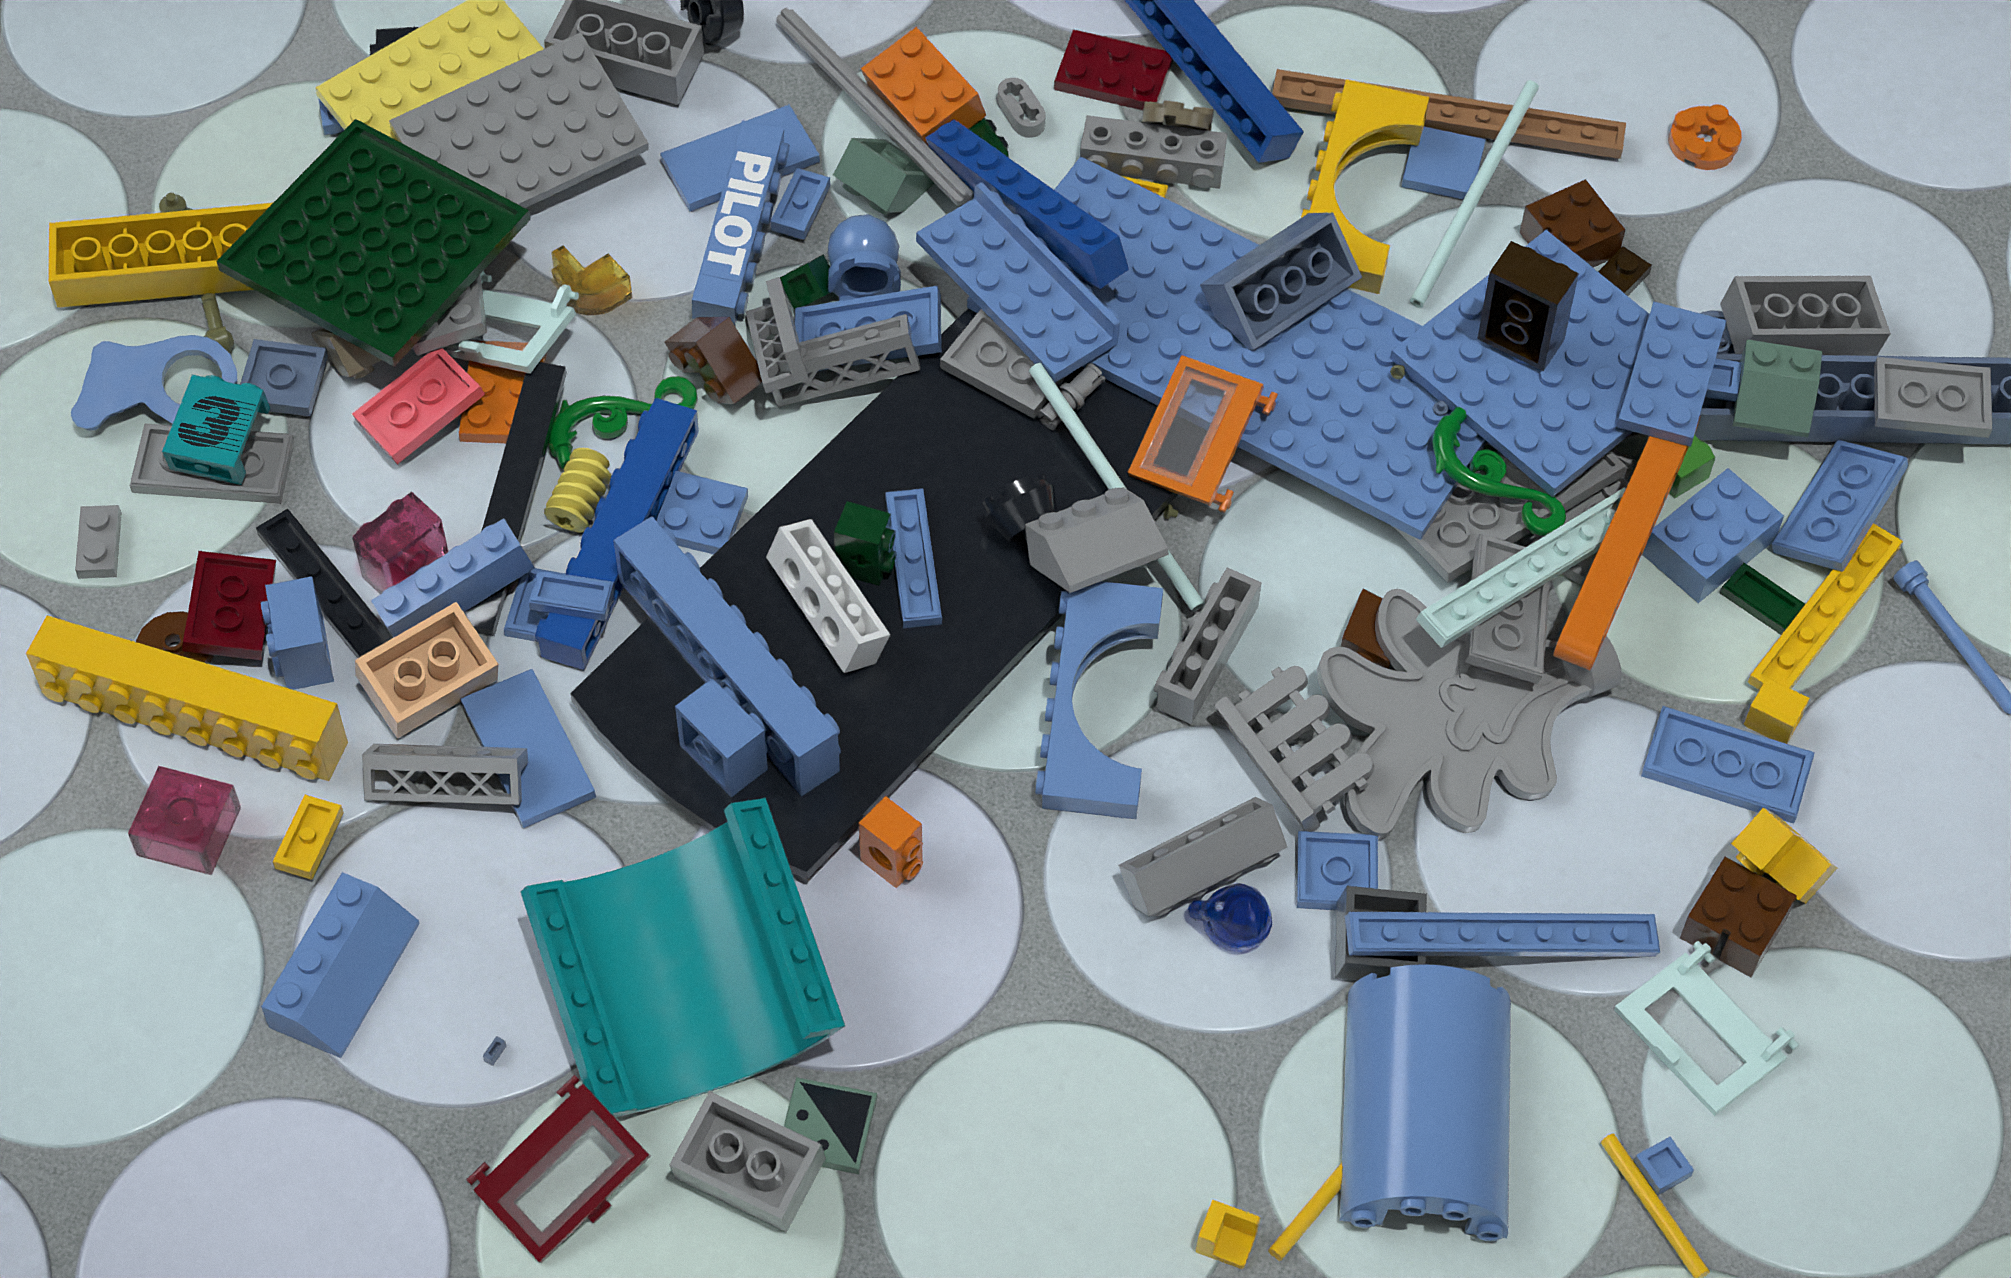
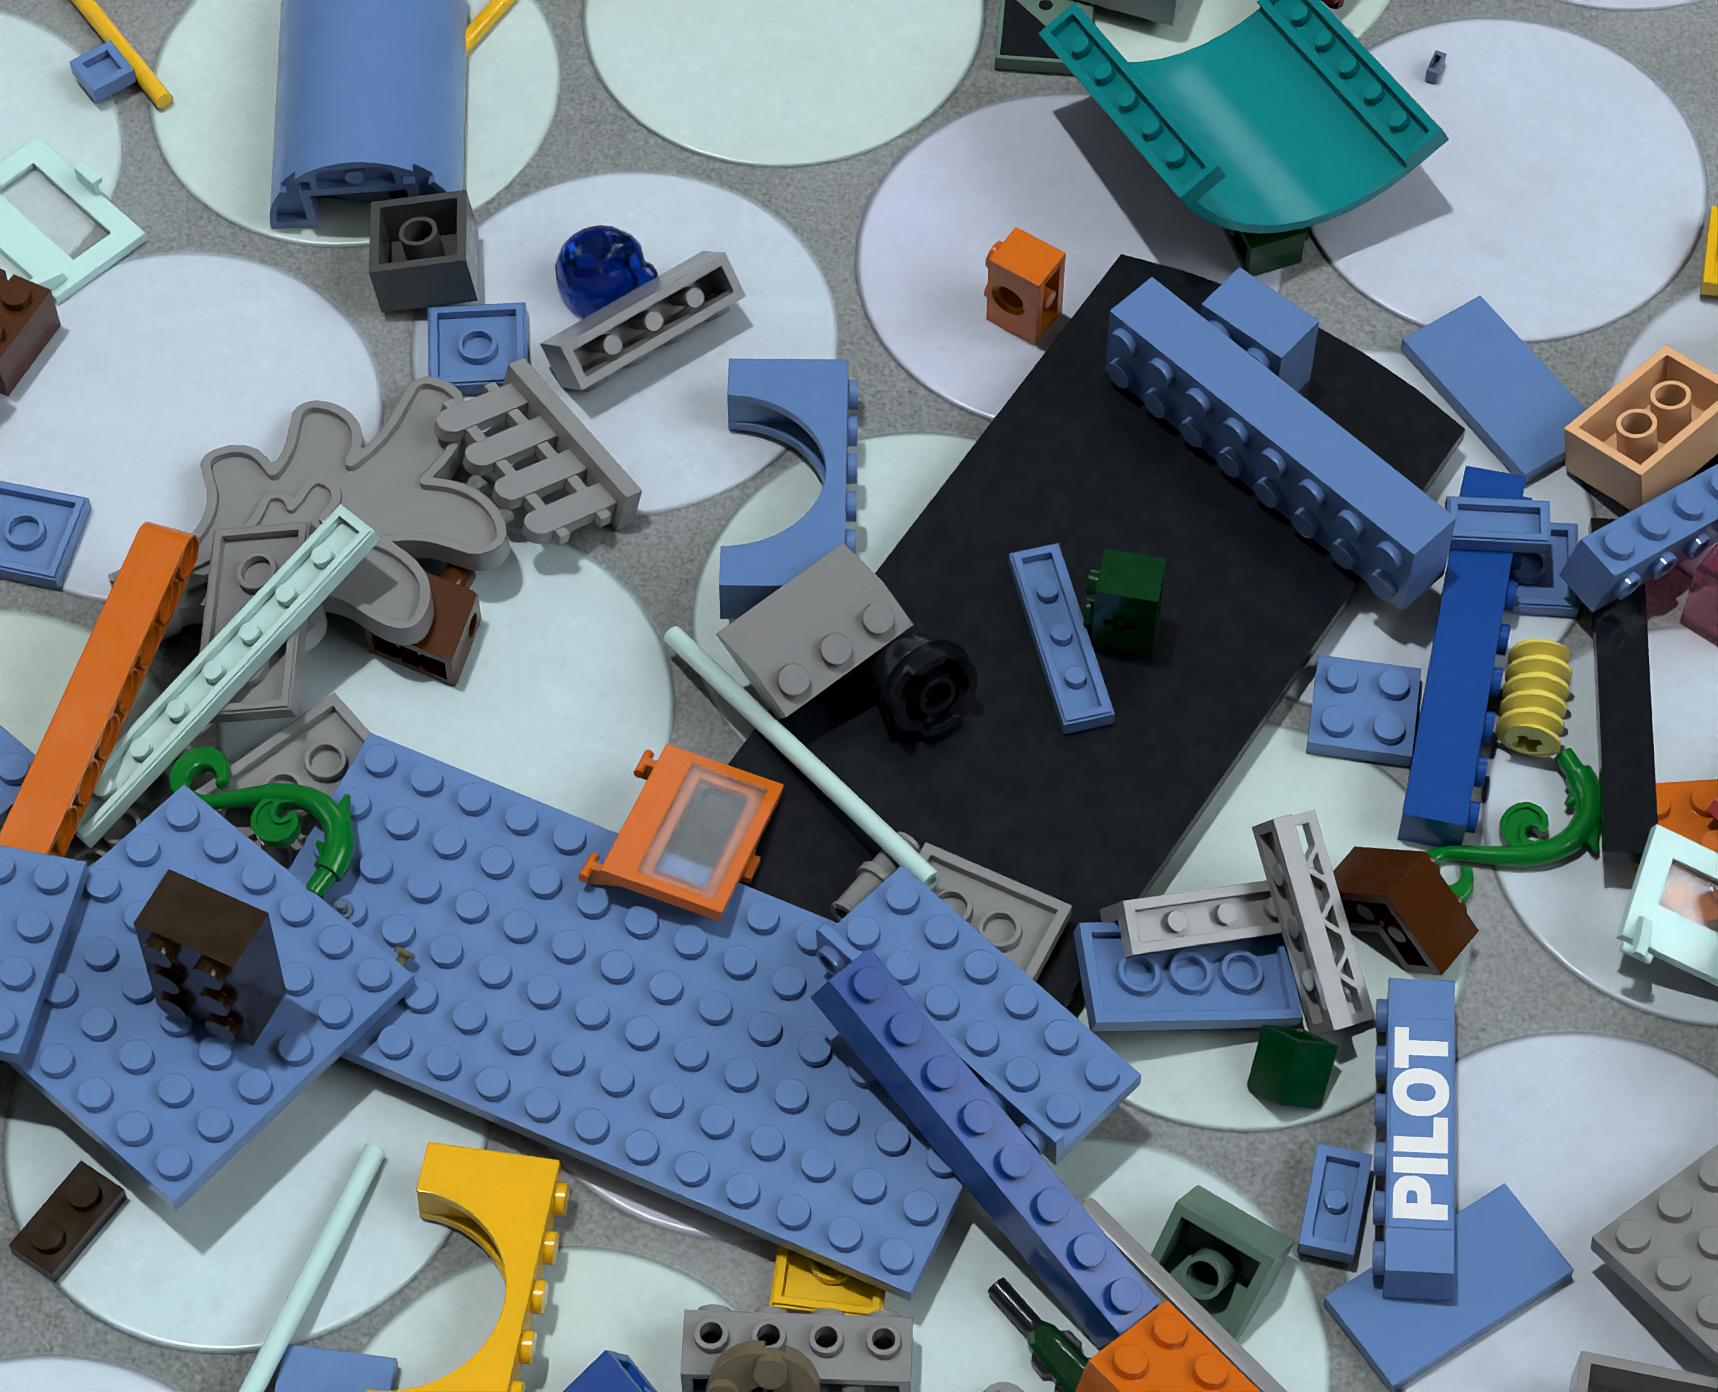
camera: 175 degrees right, 0 degrees up
medium blue slope [261,872,420,1058] -> none
light grey fence [362,744,528,805] -> none
clear yellow brick [551,245,633,315] -> none
white brick [766,519,890,673] -> none
medium blue tile [827,214,901,301] -> none
light grey brick [1154,567,1262,724] -> none
sand blue slope [1200,212,1362,350] -> none
medium blue tile [1345,912,1660,957] -> none
reddish brown piece [1519,179,1626,268] -> none

